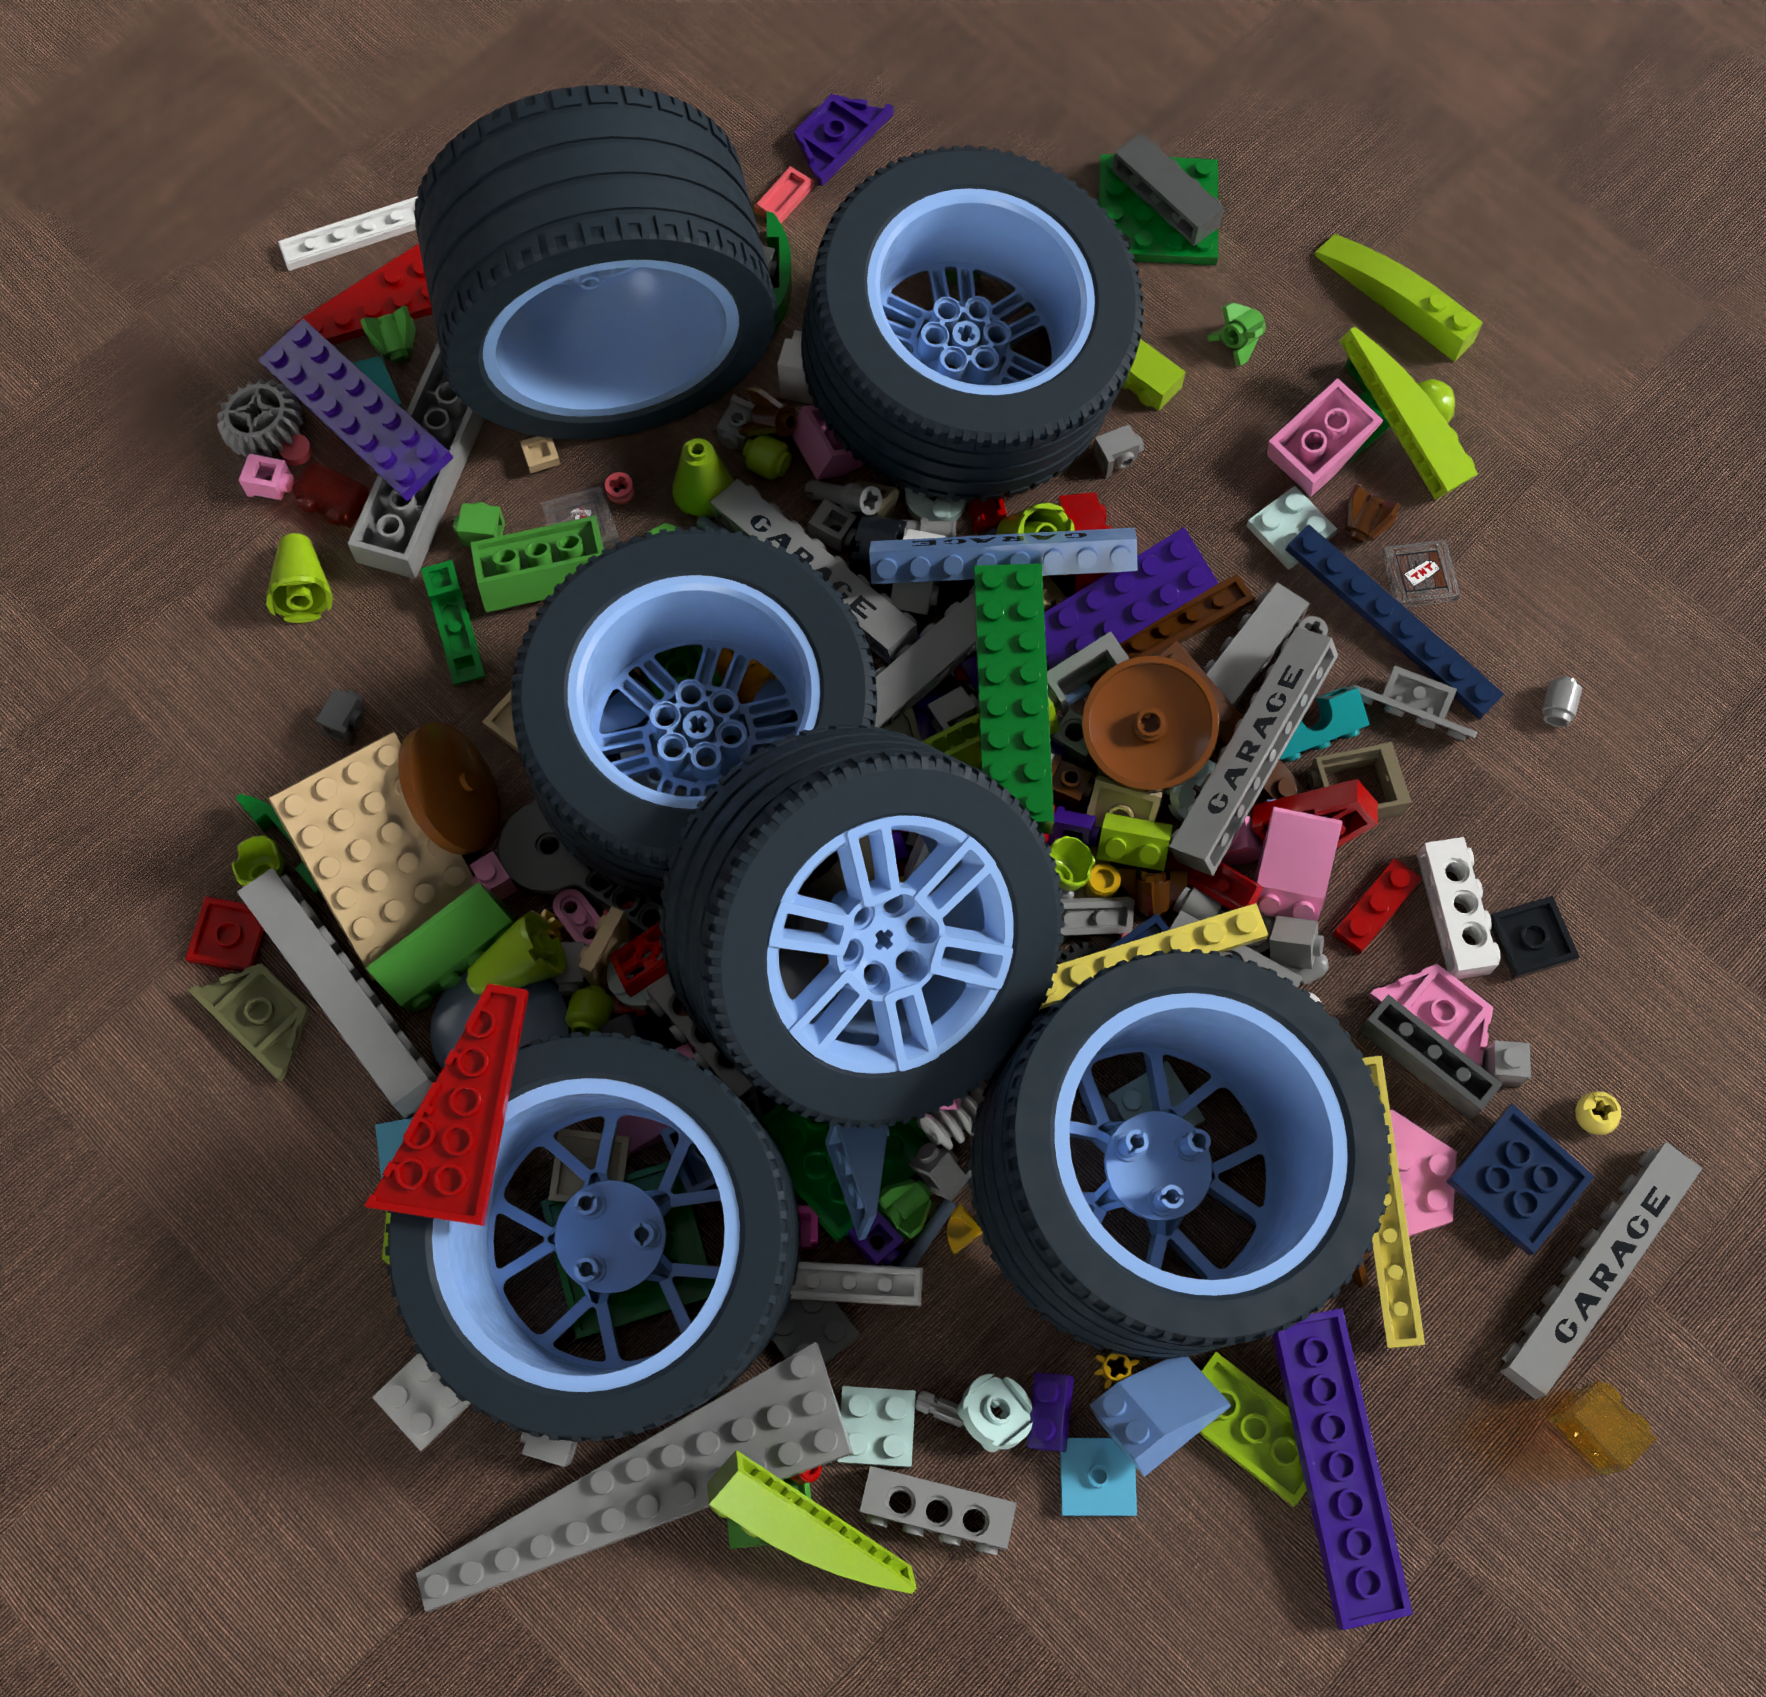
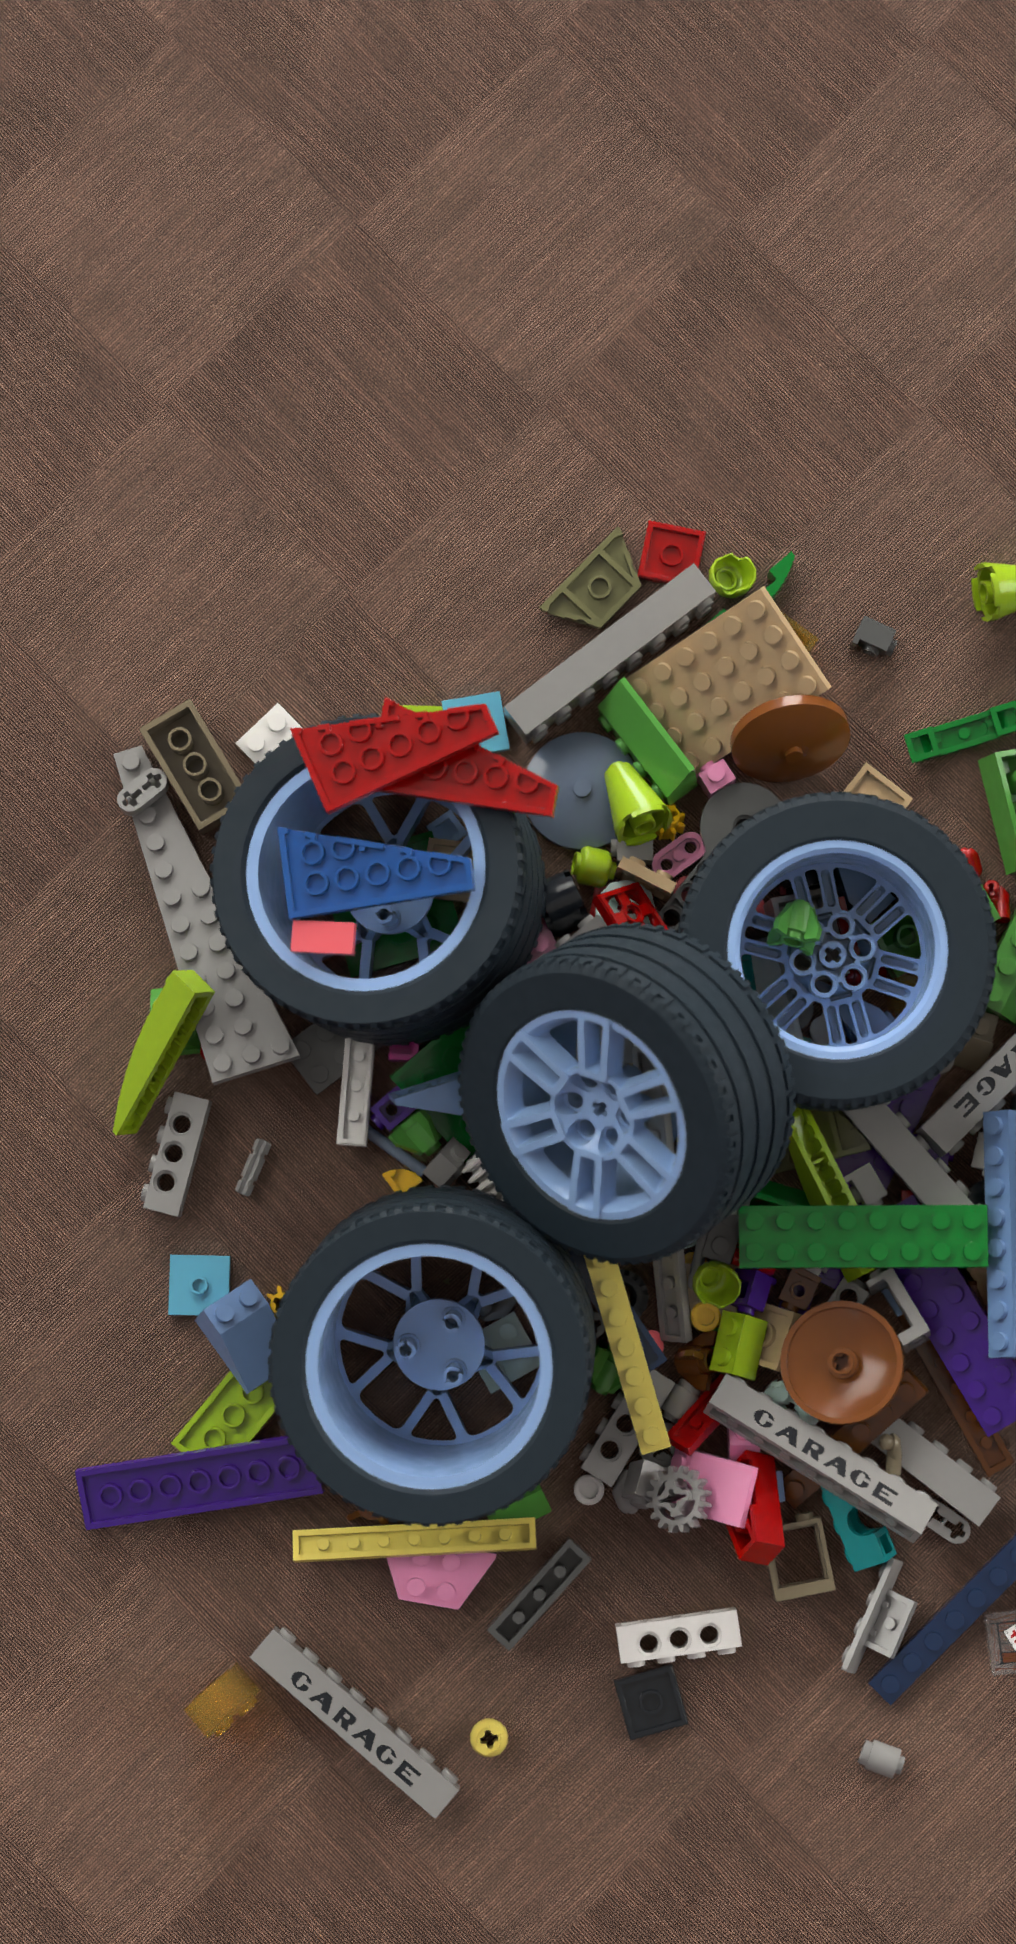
camera: 95 degrees right, 15 degrees up
light aqua plate [837,1386,916,1468] -> none
light aqua plate [957,1374,1033,1452] -> none
dark purple plate [1027,1372,1074,1453] -> none
red plate [1333,858,1422,955] -> none
bright pink wing [1368,964,1493,1067] -> none
dark blue plate [1446,1103,1595,1256] -> none
light grey brick [1483,1040,1531,1088] -> none
none -> light grey beam [117,768,169,816]
none -> dark tan brick [139,699,241,835]
none -> blue wing [277,827,476,920]
none -> red wing [290,703,500,815]
none -> coral tile [291,920,357,956]
none -> light blue tile [426,810,468,841]
none -> light grey gear [646,1466,712,1533]
none -> bright green brick [766,899,822,956]
none -> dark tan arm [879,1433,902,1475]

